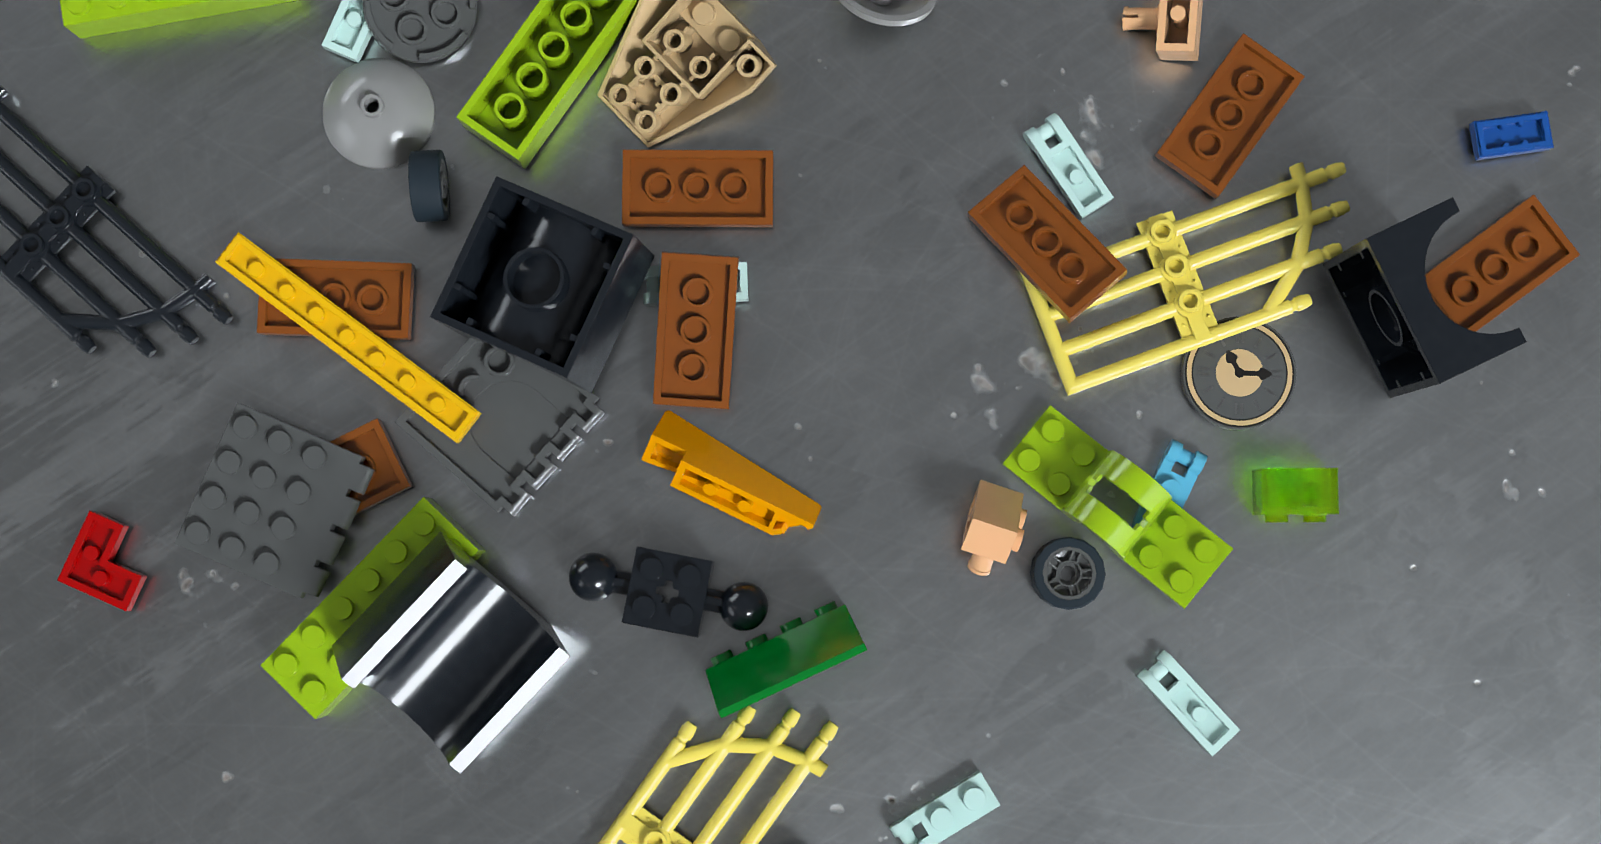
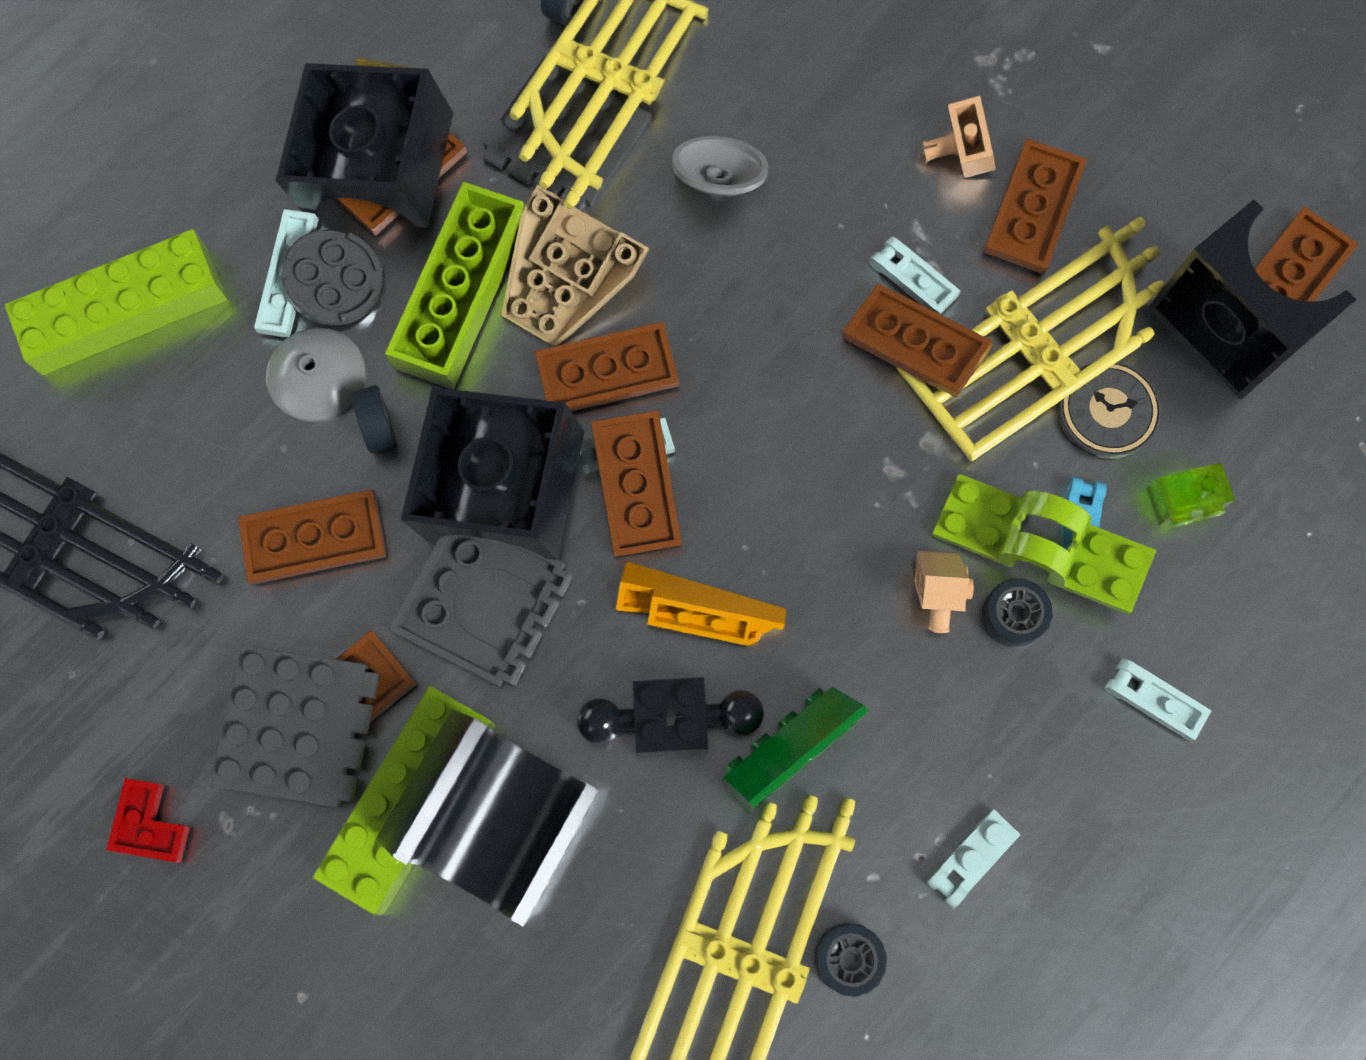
camera: 15 degrees left, 10 degrees down
yellow tile [215,232,482,444] -> none
blue plate [1469,111,1554,161] -> none

